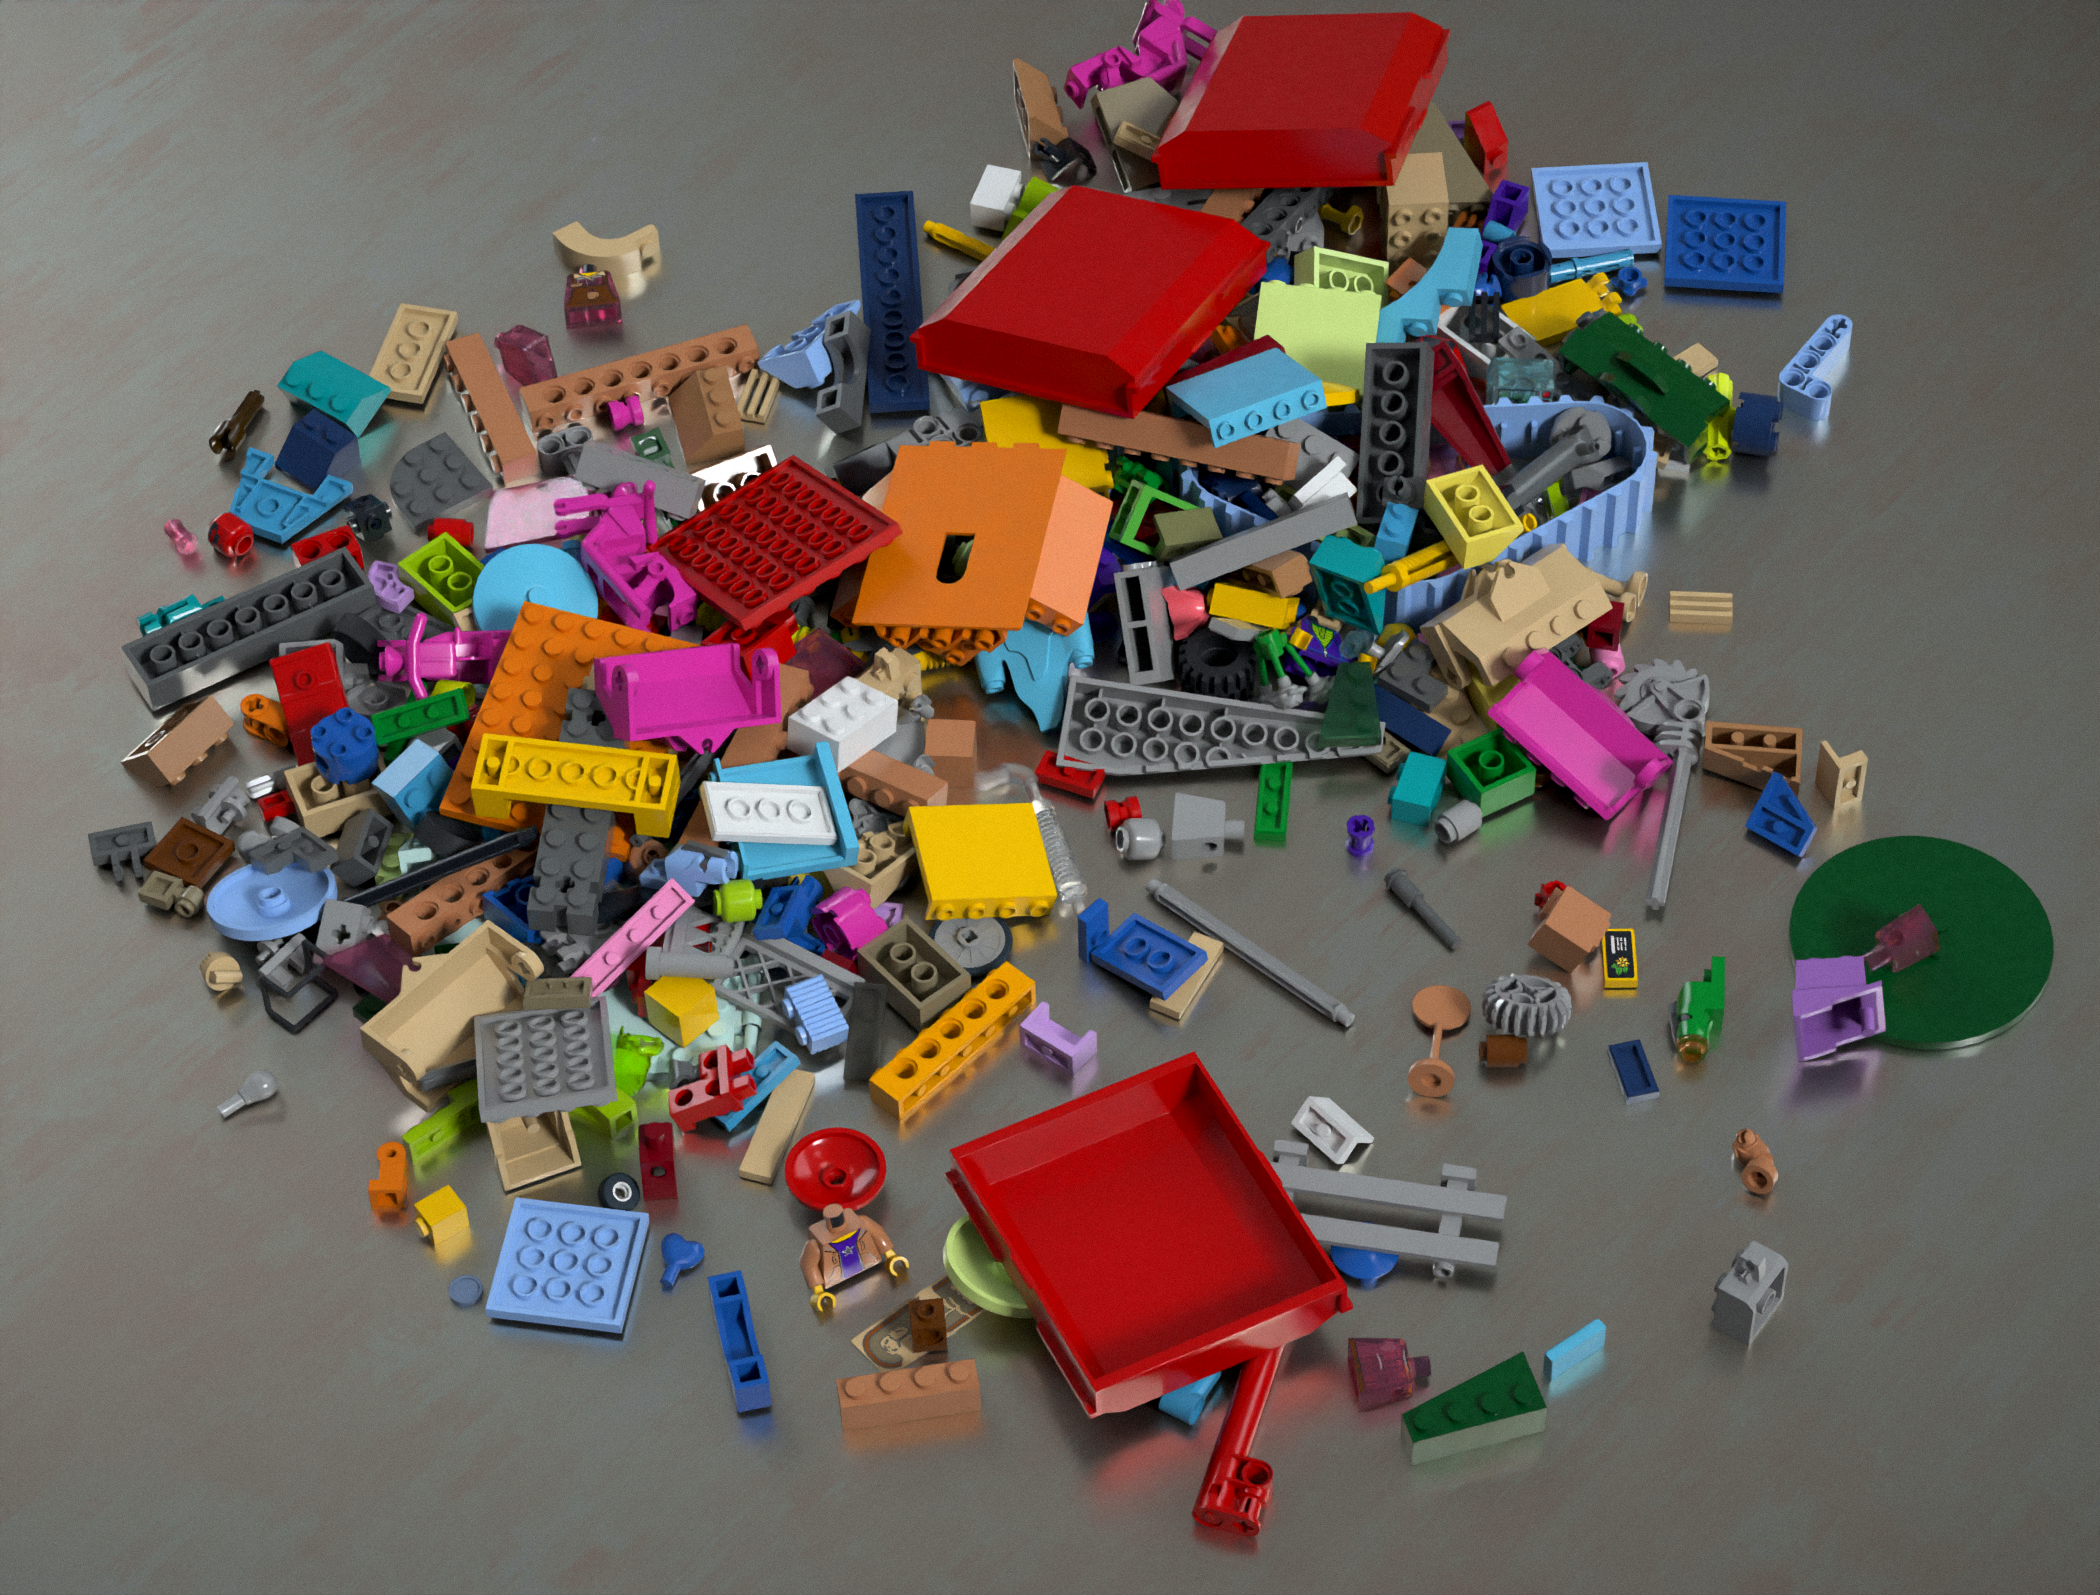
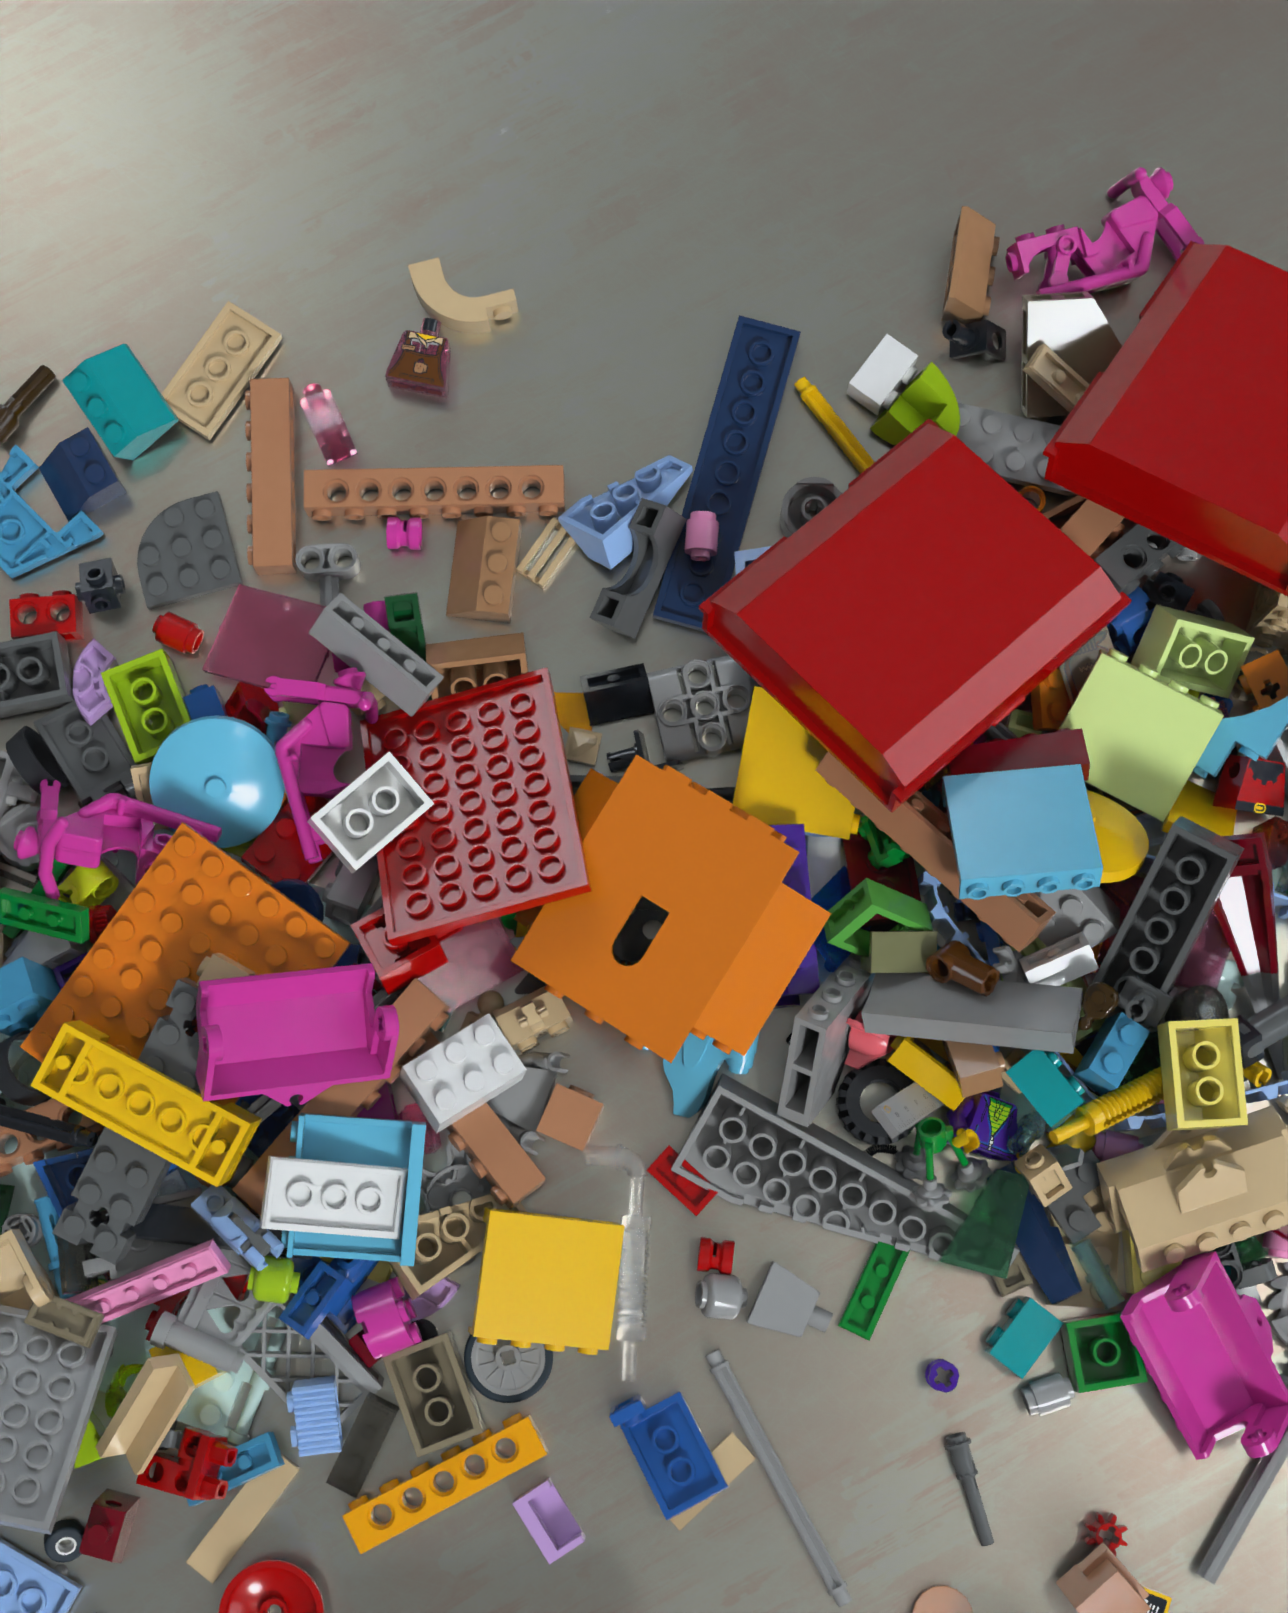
camera: 20 degrees right, 30 degrees up
none -> tan panel [96,1353,195,1475]
none -> white brick [307,751,434,873]
none -> bright pink brick [684,511,719,561]
none -> reddish brown piece [926,940,1000,997]
none -> tan bracket [1014,1144,1072,1207]
none -> clear light blue pin [1071,1238,1125,1310]
none -> dark brown piece [1078,982,1120,1030]

